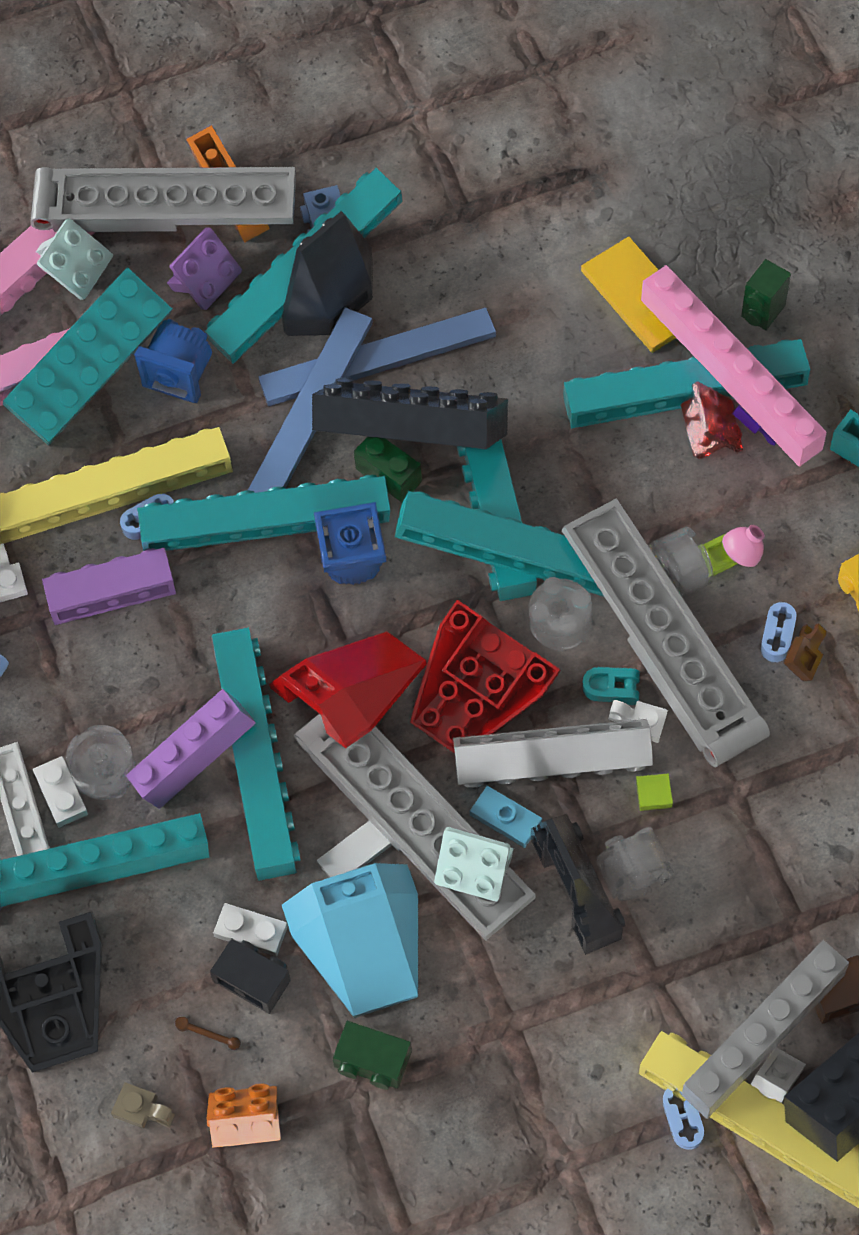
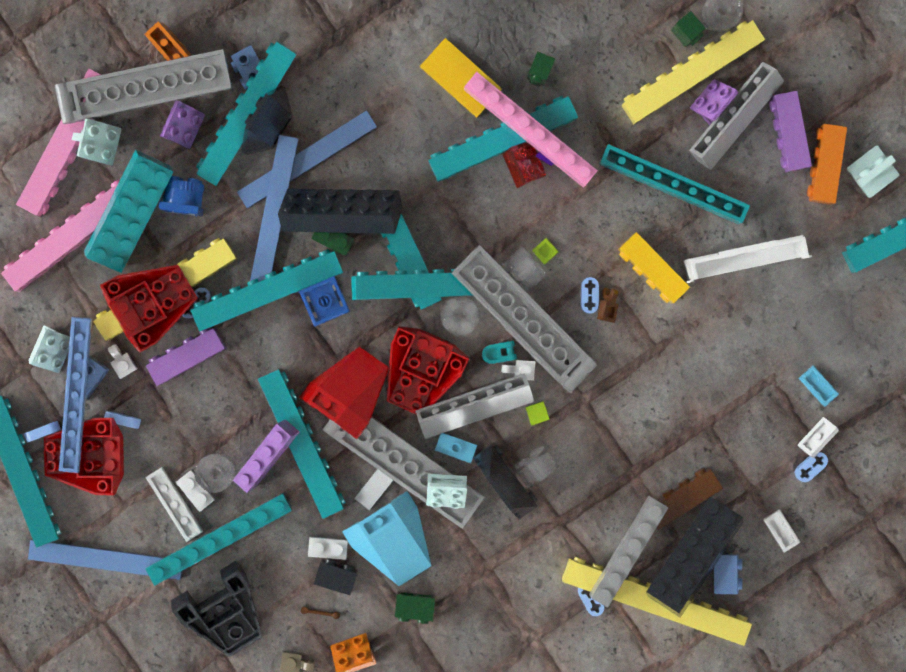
camera: 20 degrees left, 25 degrees up
bright pink brick [722,525,765,567] -> none
white plate [751,1047,806,1102] -> none
none -> red wedge [100,265,198,353]

